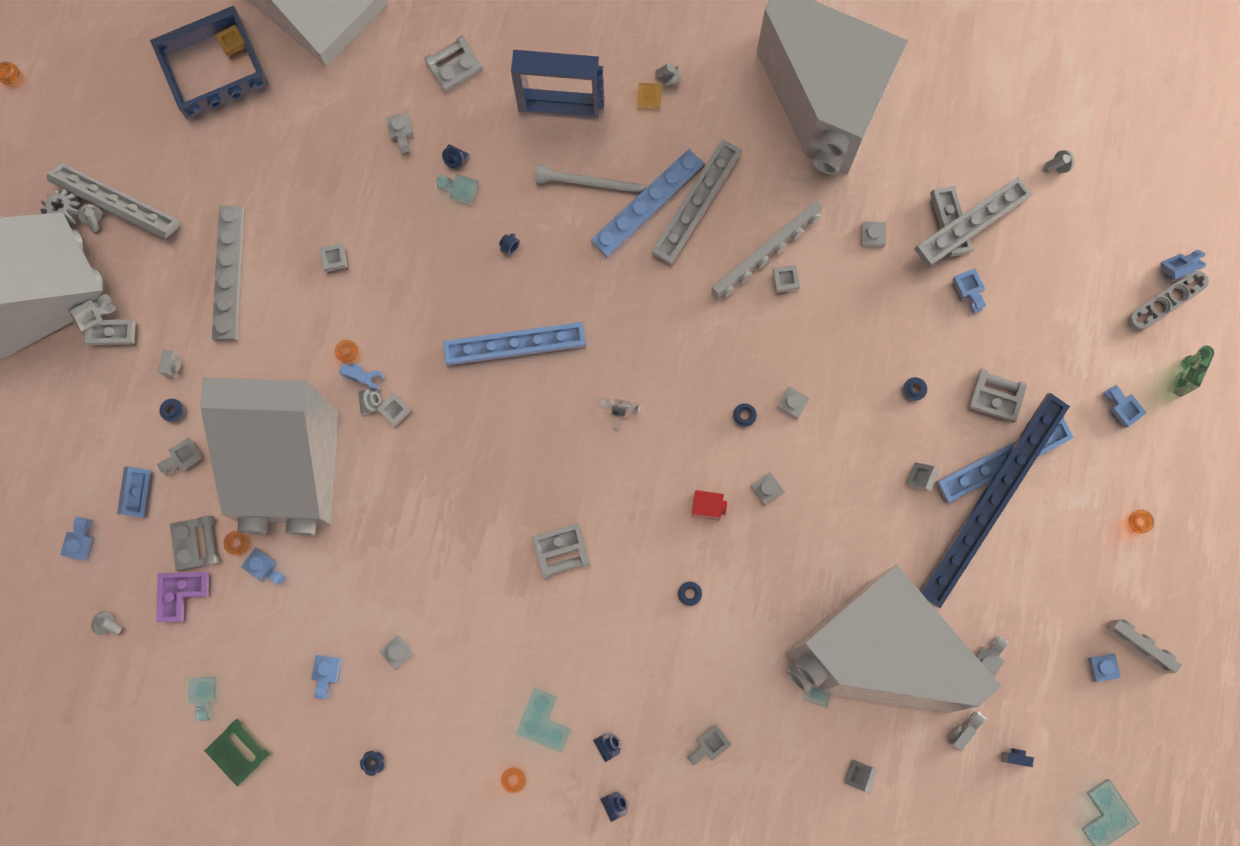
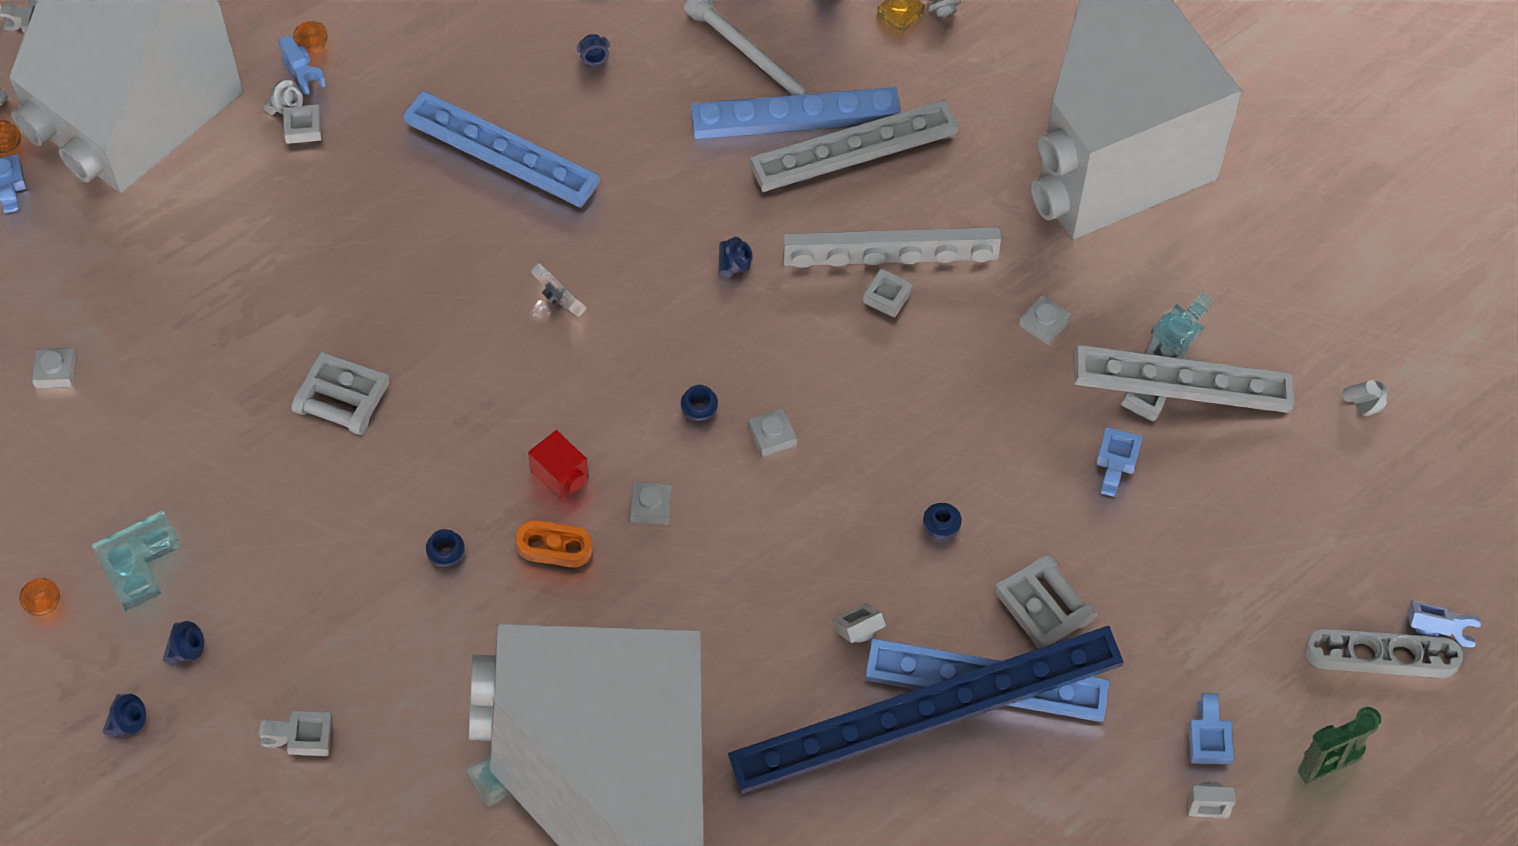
camera: 35 degrees right, 20 degrees down
none -> orange plate [515,520,593,568]
none -> dark blue plate [718,237,753,278]
none -> clear light blue plate [1151,292,1214,356]
none -> light grey plate [1187,782,1235,818]

